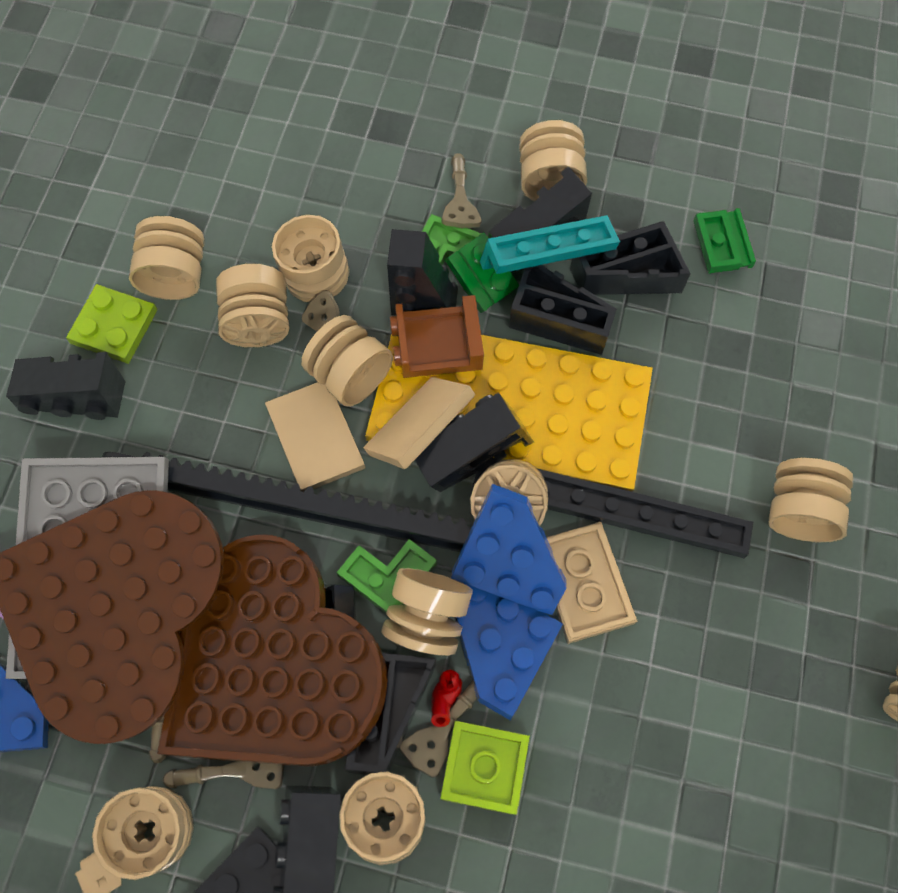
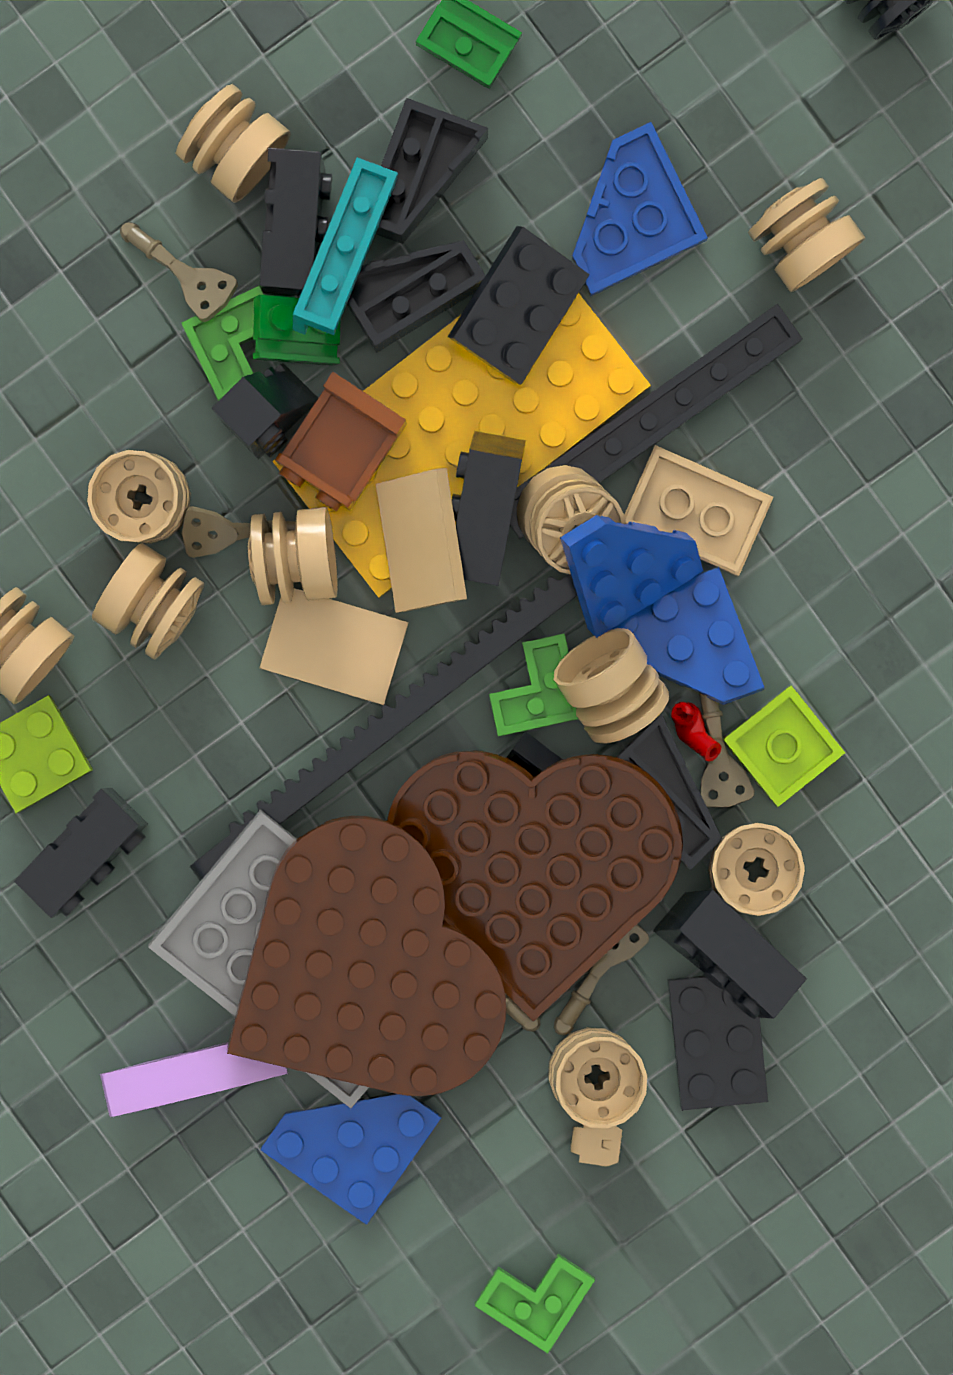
camera: 50 degrees left, 20 degrees up
none -> black plate [448,226,590,385]
none -> blue plate [572,122,708,297]

